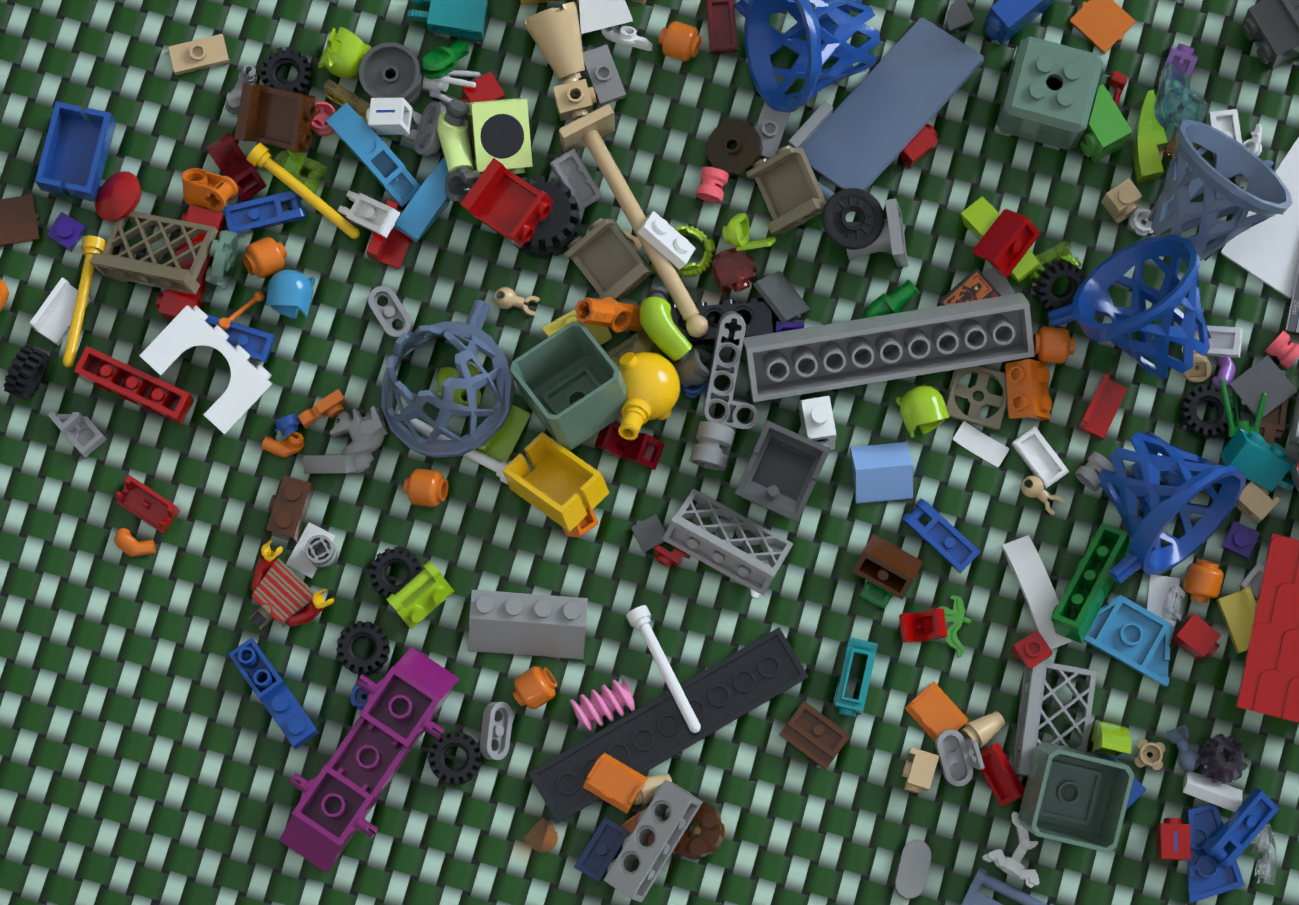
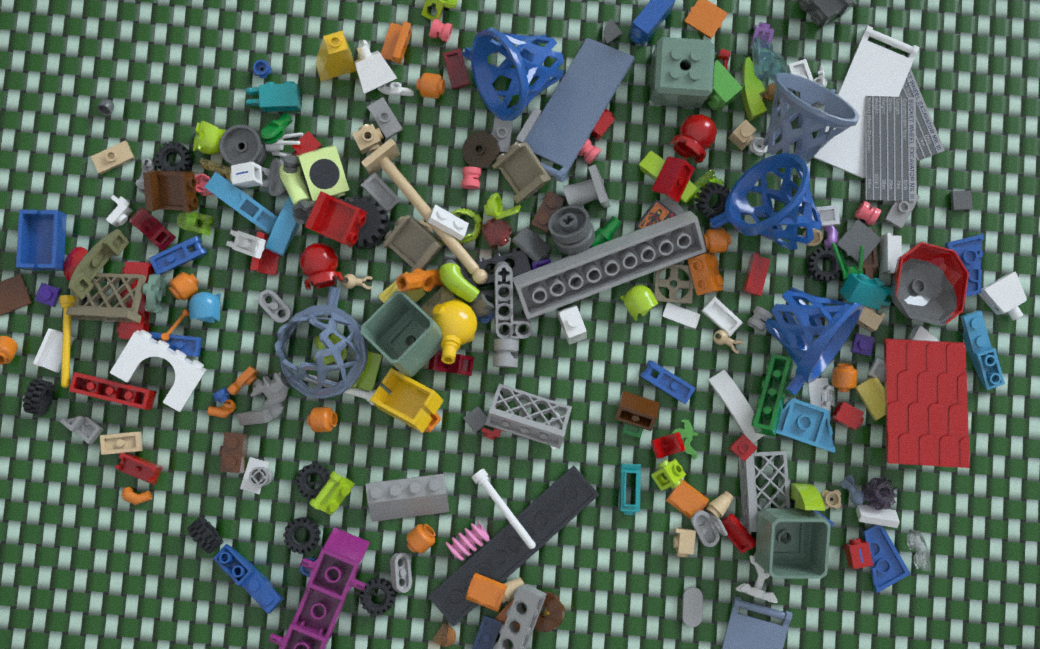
camera: 15 degrees left, 5 degrees up
orange piece [182,168,238,212] -> none
yellow piece [246,142,360,239] -> none
torso [249,540,334,630] -> none
tan cone [523,2,585,80] -> none
dark grey piece [734,420,831,523] -> none
reddish brown plate [778,701,851,770] -> none
black wheel [822,188,884,250] -> none
light blue slope [850,442,913,504] -> none
blue plate [1203,788,1279,869] -> none
none -> olive slope [68,229,129,300]
none -> tan plate [100,432,143,455]
none -> white bracket [106,195,133,227]
none -> black tyre [187,516,223,554]
none -> red tile [300,243,344,290]
none -> reddish brown plate [531,191,565,234]
none -> dark grey wheel [548,205,595,255]
none -> coral wheel [578,139,601,165]
none -> lime brick [651,458,686,491]
none -> red tile [670,114,717,163]

